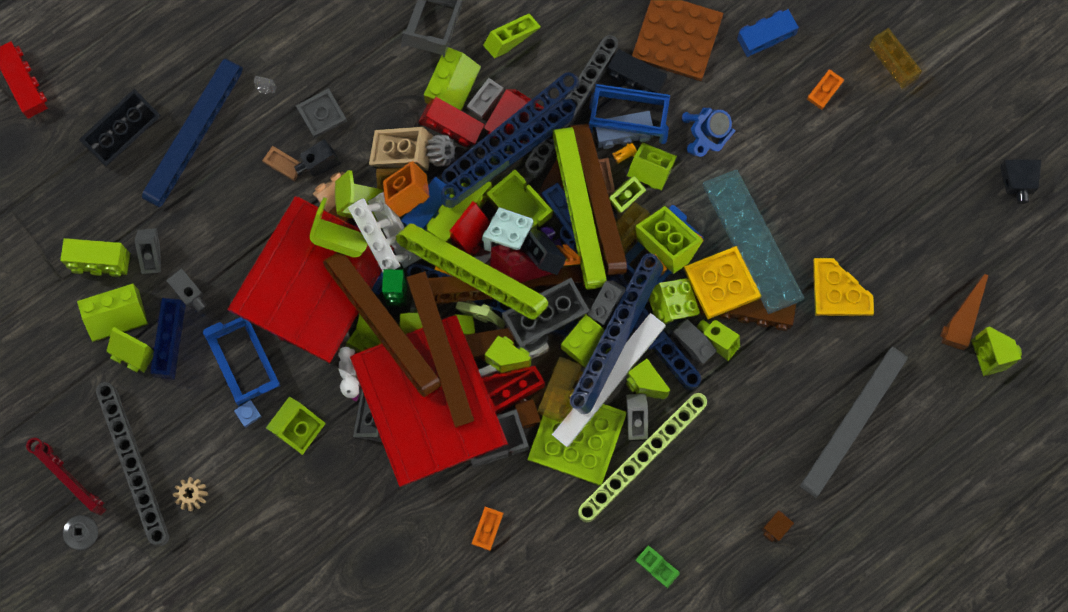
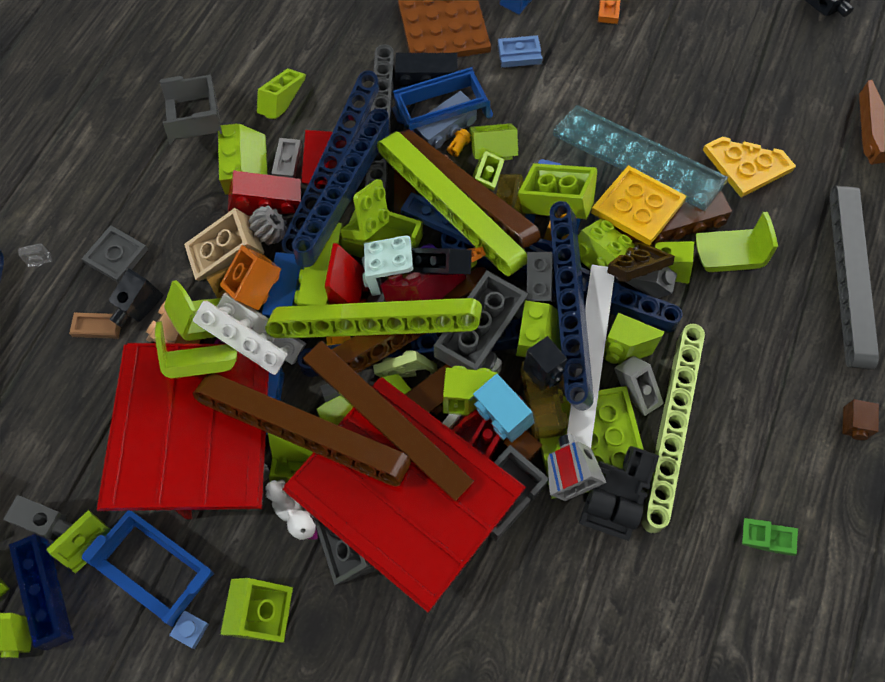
camera: 30 degrees left, 10 degrees down
green brick [382,269,407,309] -> none
orange plate [472,507,504,551] -> none
blue piece [682,108,736,157] -> none
none -> lime plate [47,510,111,574]
none -> lime bracket [341,179,390,241]
none -> medium azure brick [473,374,534,443]
none -> medium blue plate [498,35,543,67]
none -> black brick [523,336,567,392]
none -> light grey torso [548,434,606,501]
none -> black plate [579,446,659,541]
none -> dark brown wing [607,241,675,282]
none -> lime piece [696,212,778,272]

